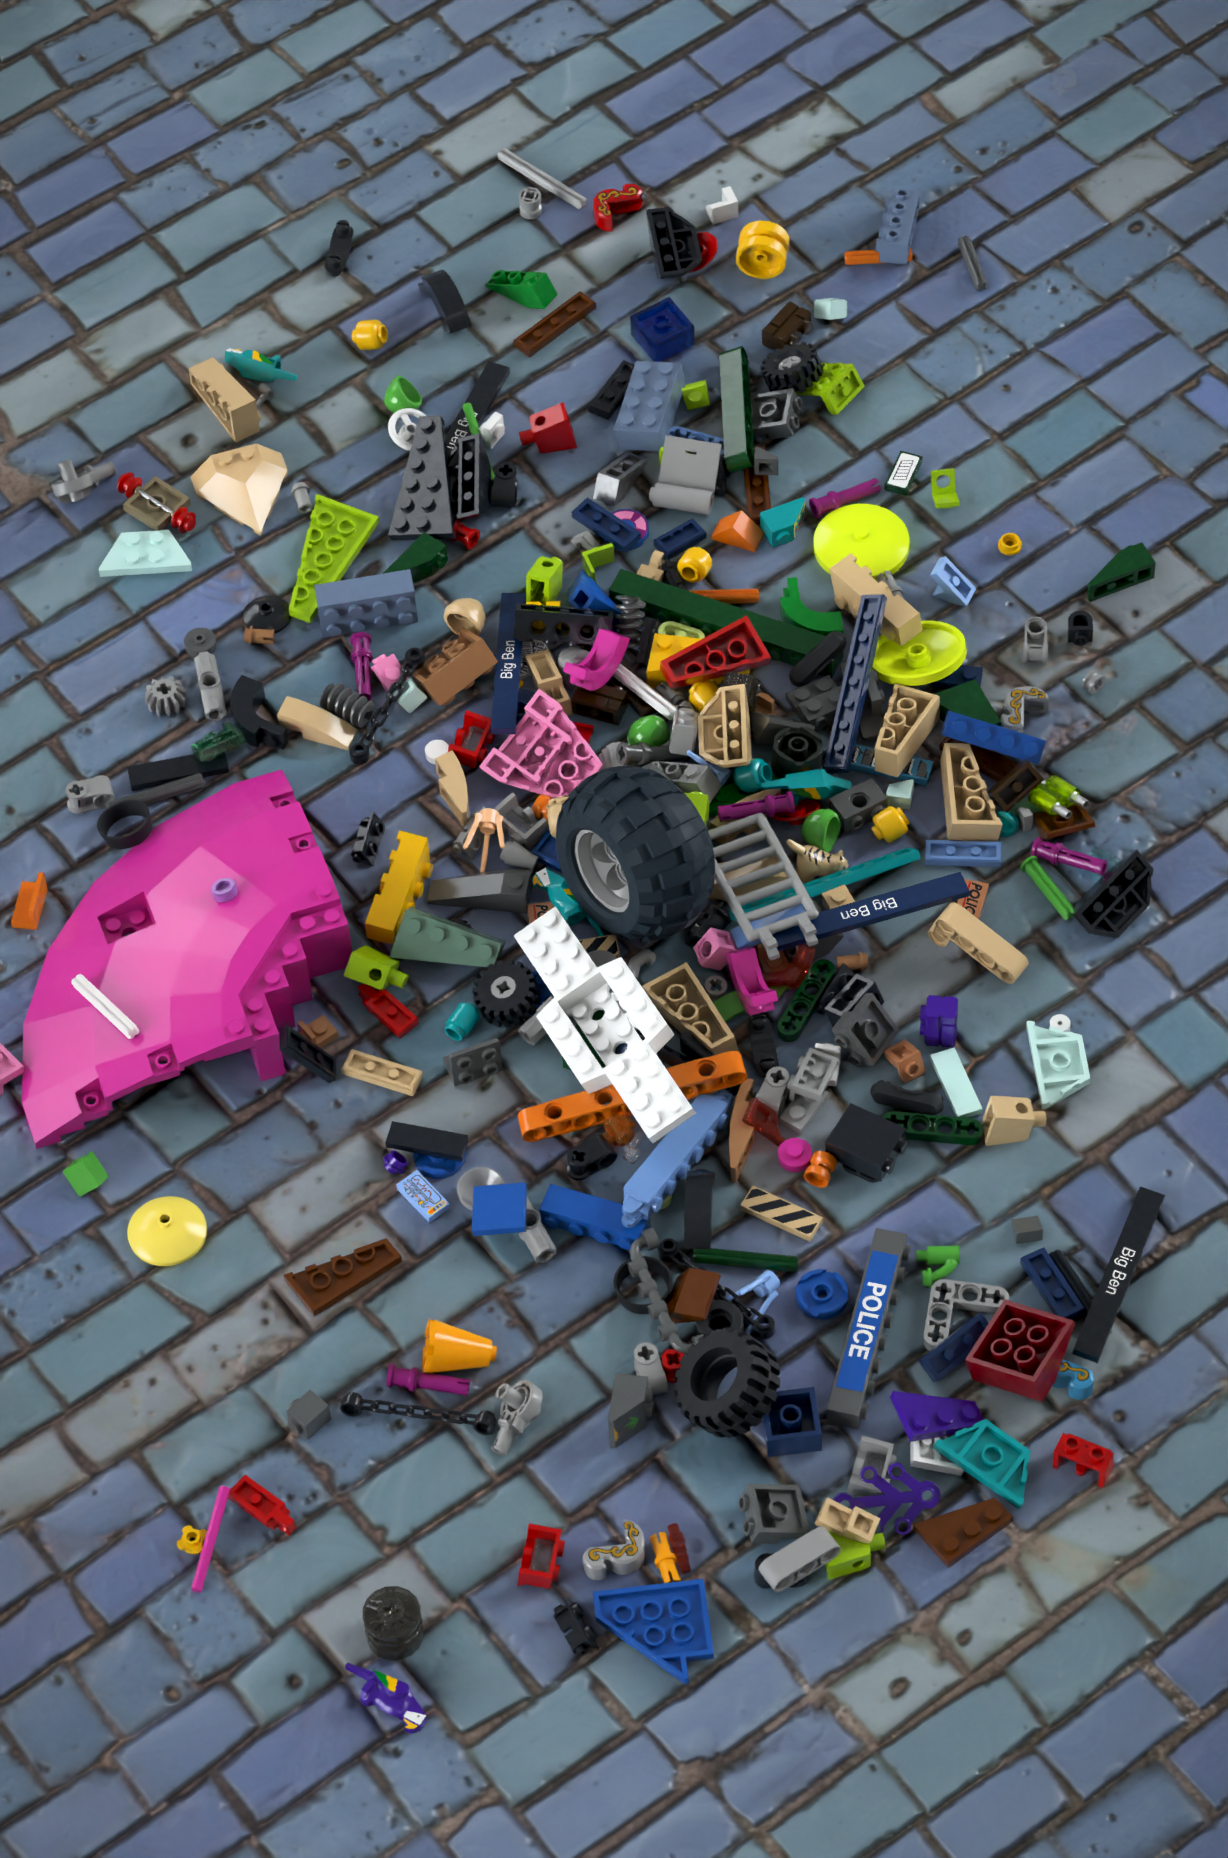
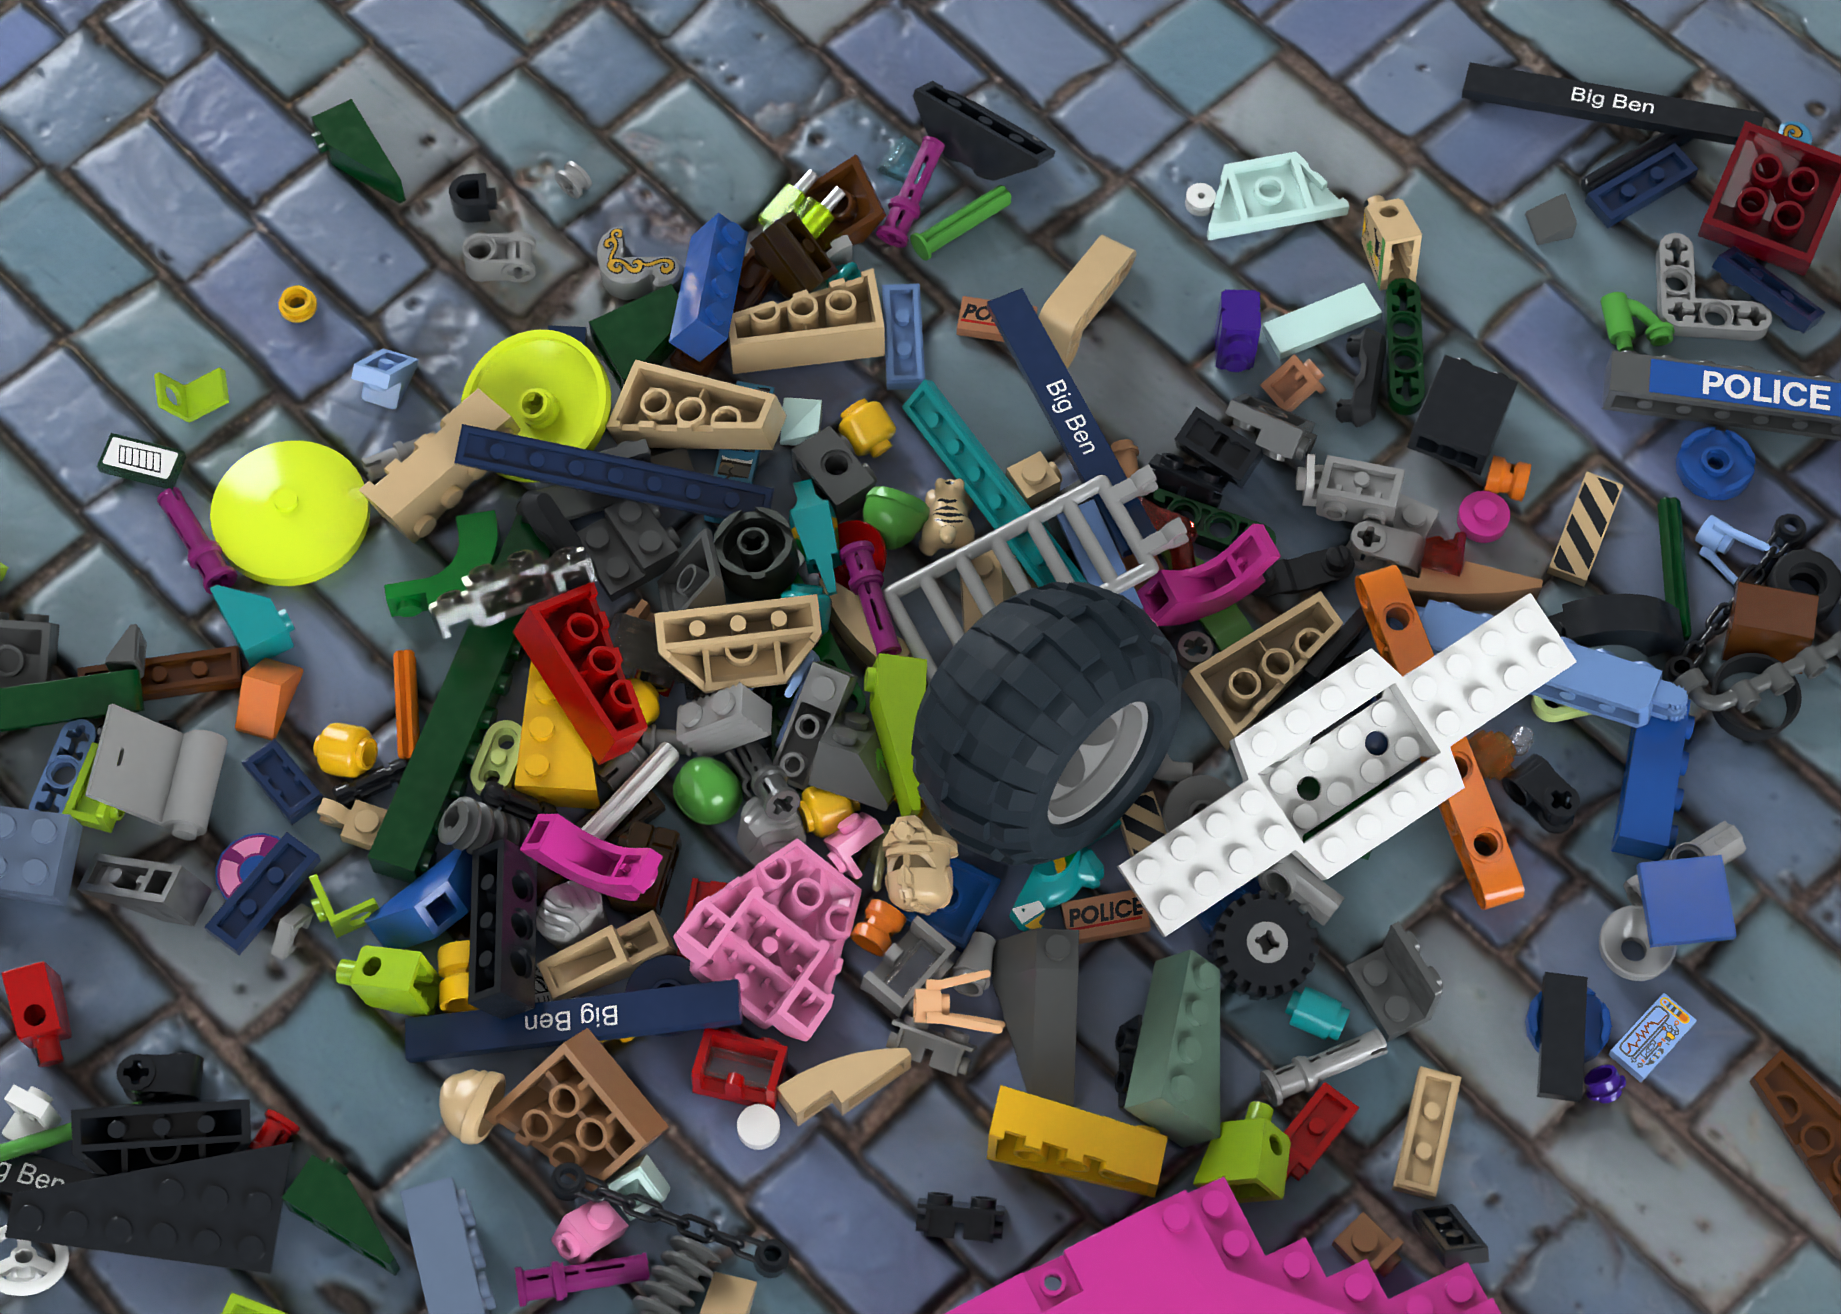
camera: 100 degrees left, 10 degrees up
none -> clear smoke bracket [428,546,598,639]
none -> light grey pin [1259,1028,1388,1107]

